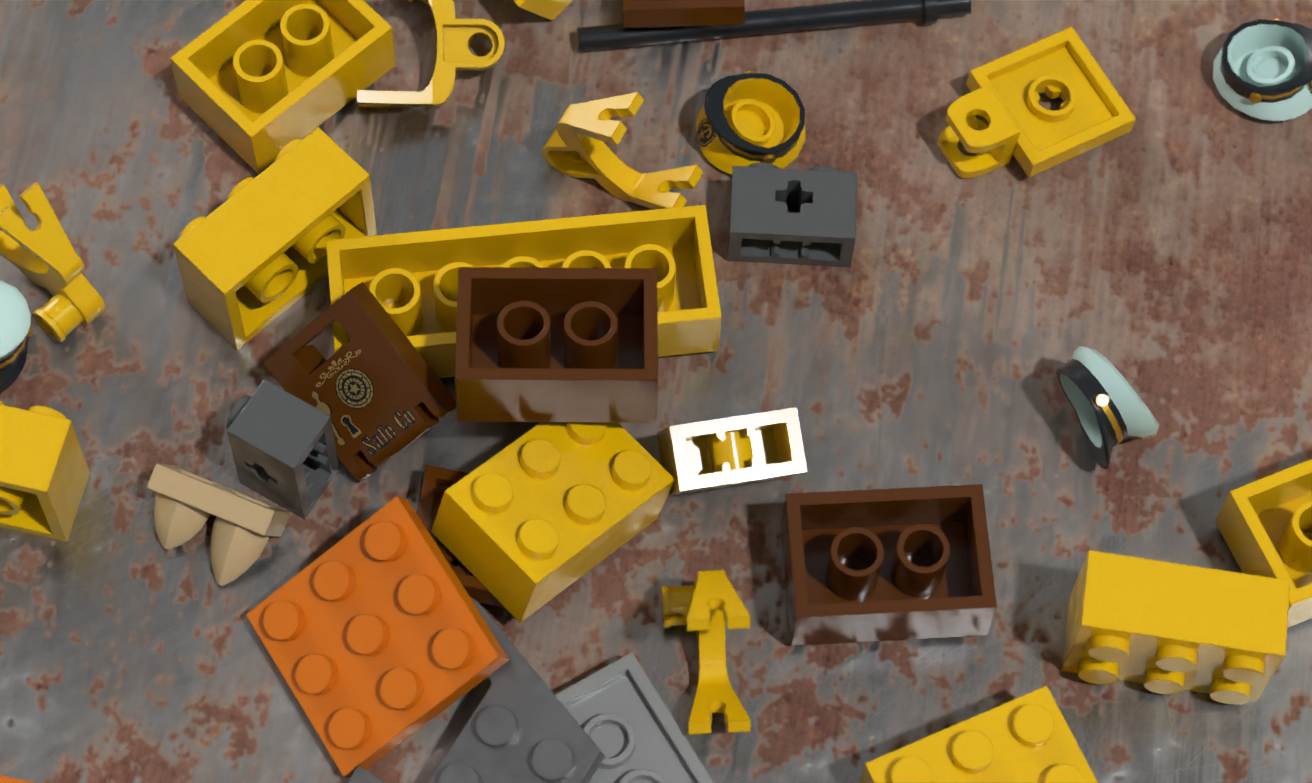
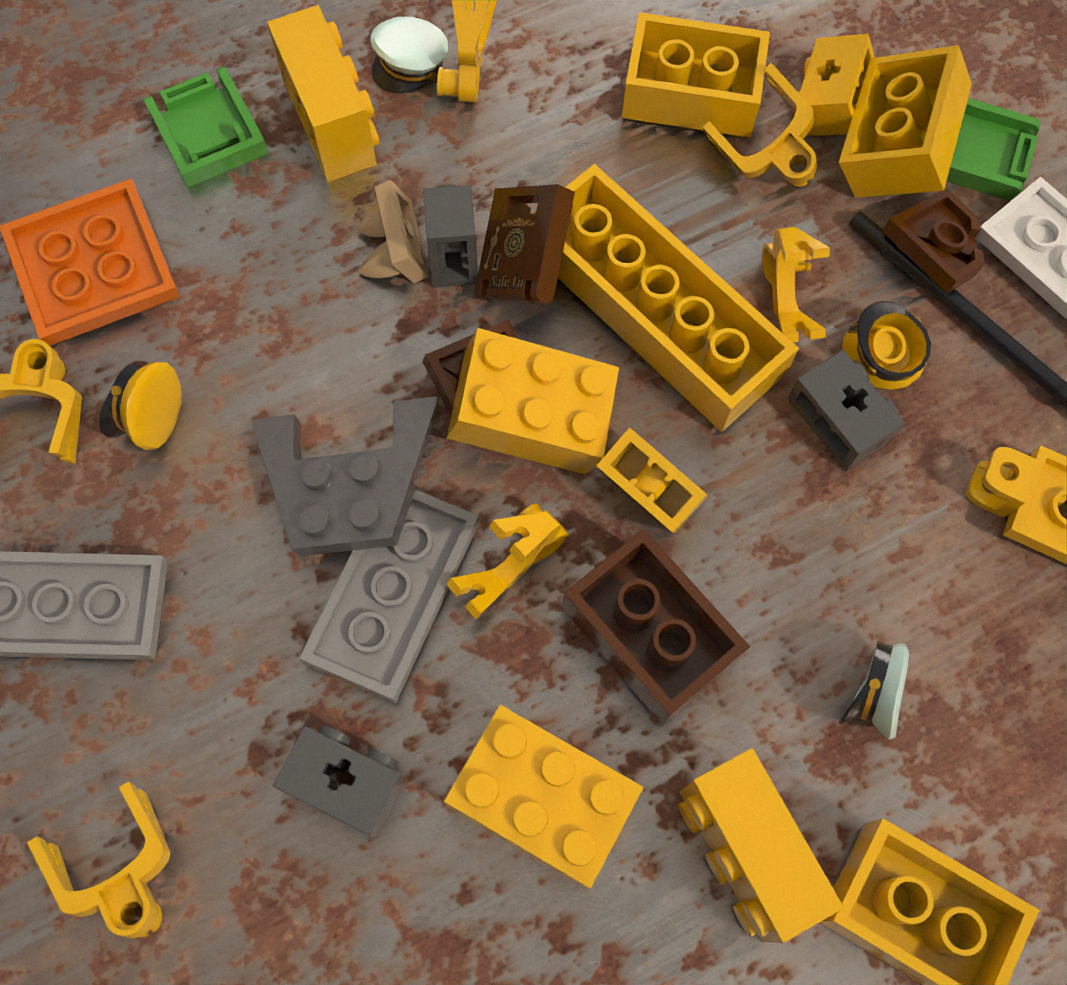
camera: 55 degrees right, 5 degrees up
yellow brick [173,127,377,350] -> none
orange plate [246,496,510,778] -> none
reddish brown brick [455,267,658,423] -> none

